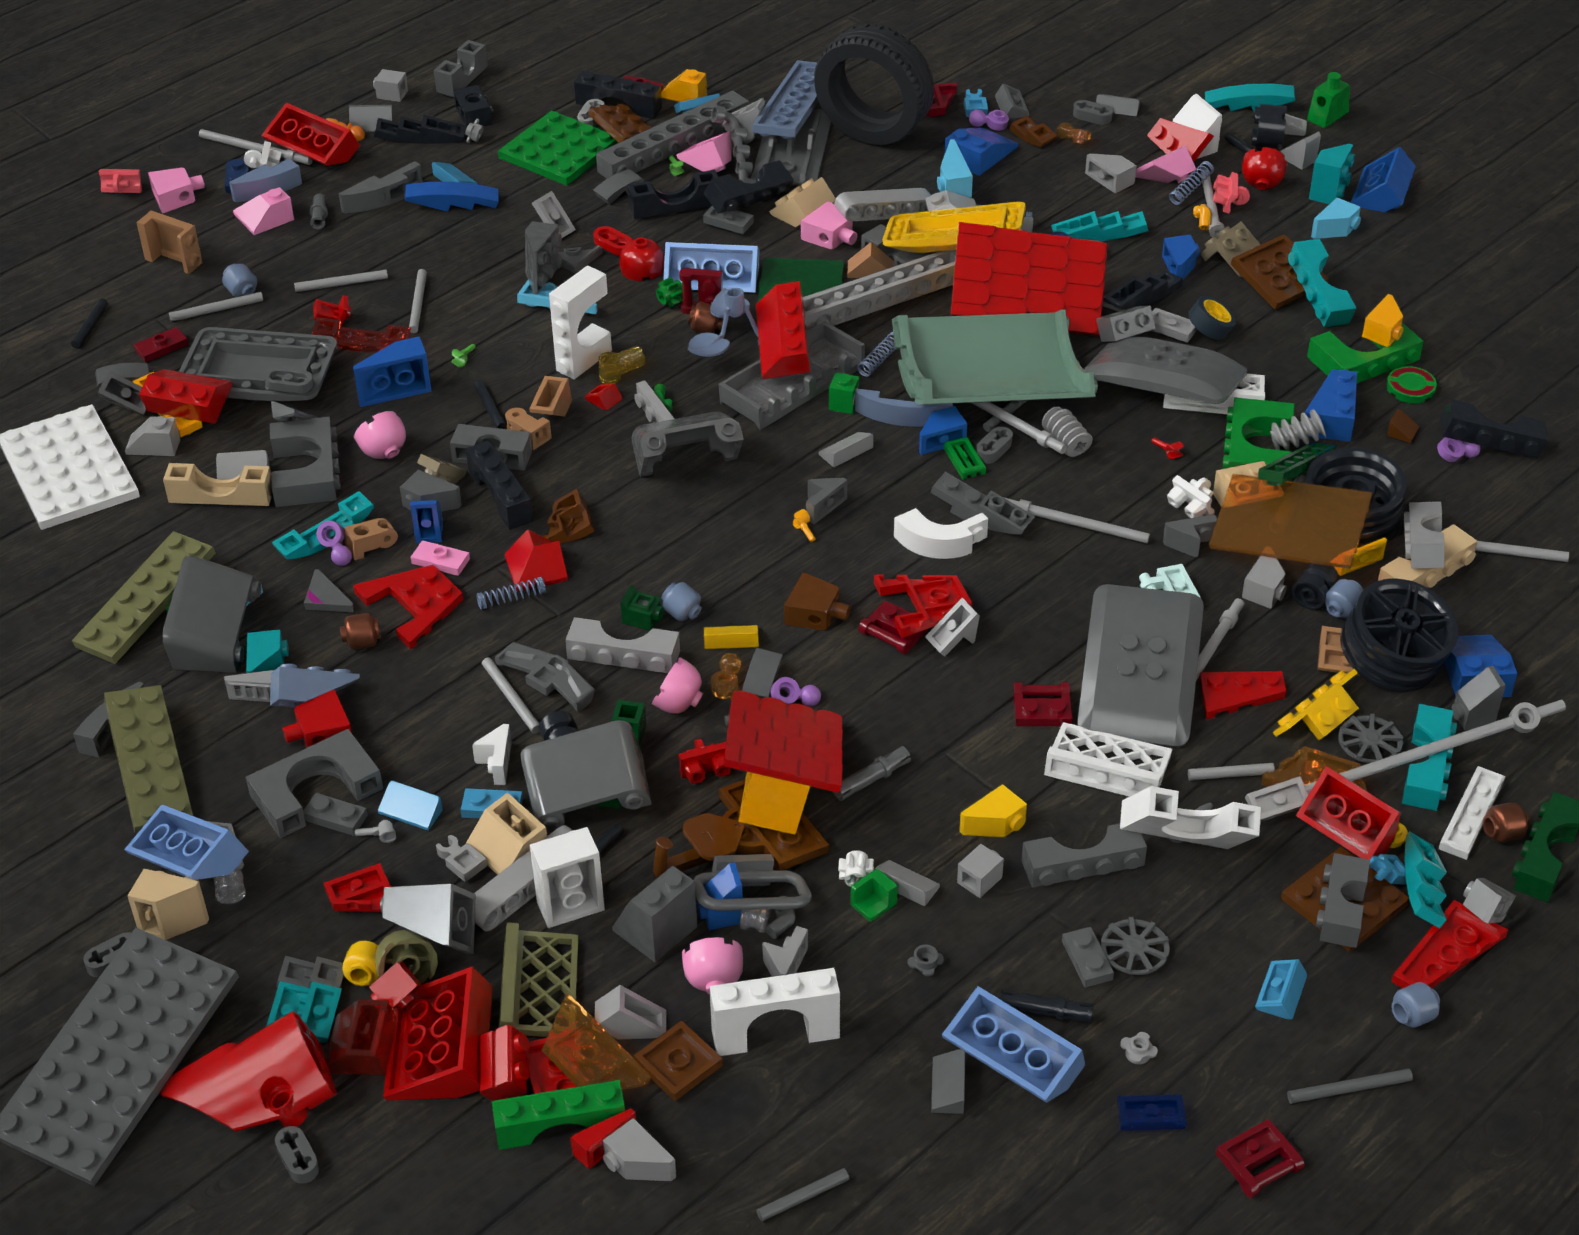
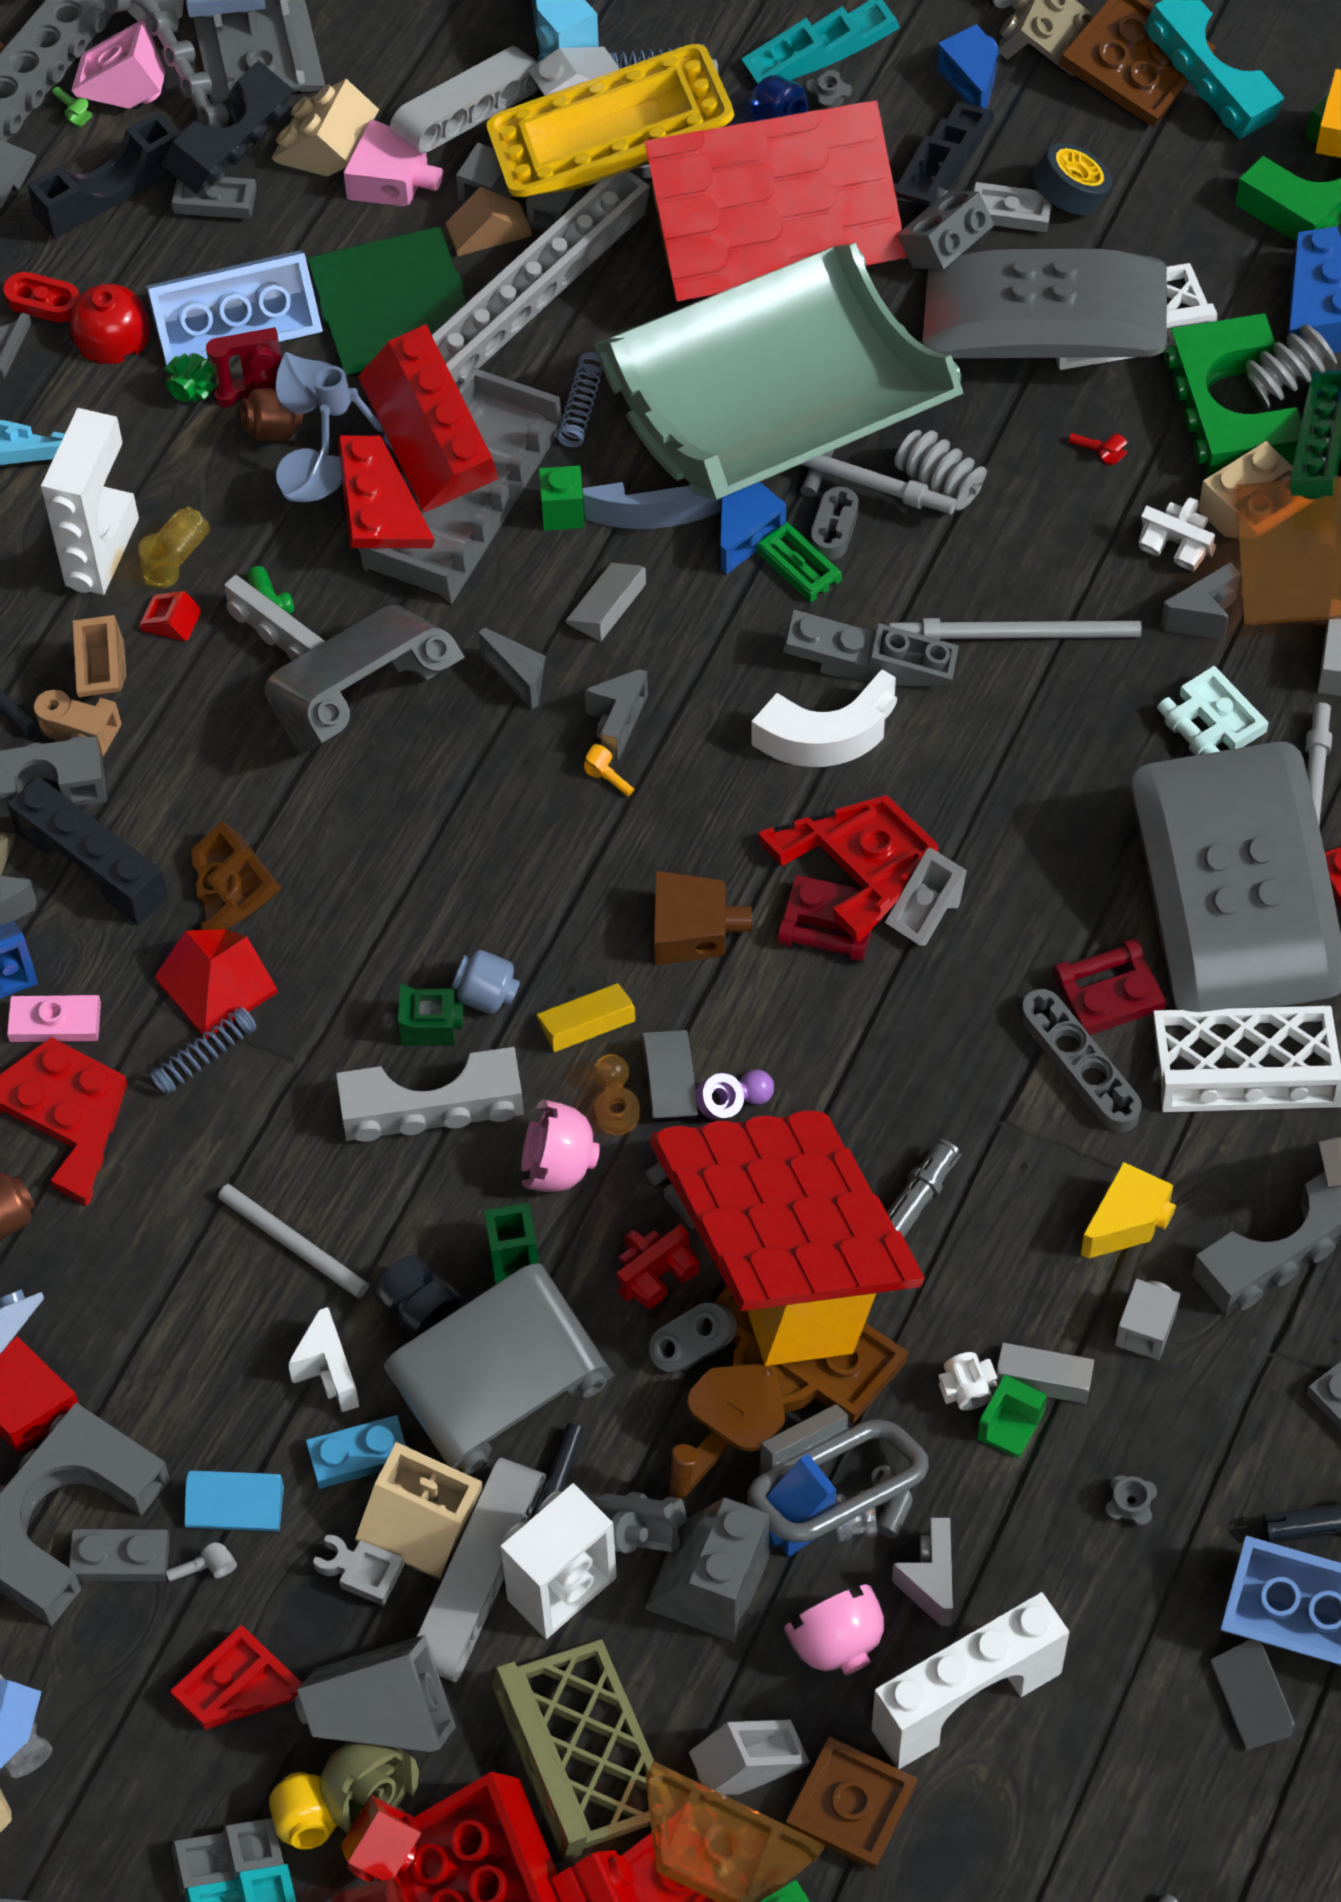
camera: 20 degrees left, 15 degrees up
dark grey plate [495,642,595,713] -> none
none -> red wing [338,435,435,549]
none -> dark grey slope [479,628,546,709]
none -> dark grey hips [596,1492,687,1553]
none -> dark grey plate [649,1302,737,1372]
none -> dark grey beam [1021,989,1141,1132]

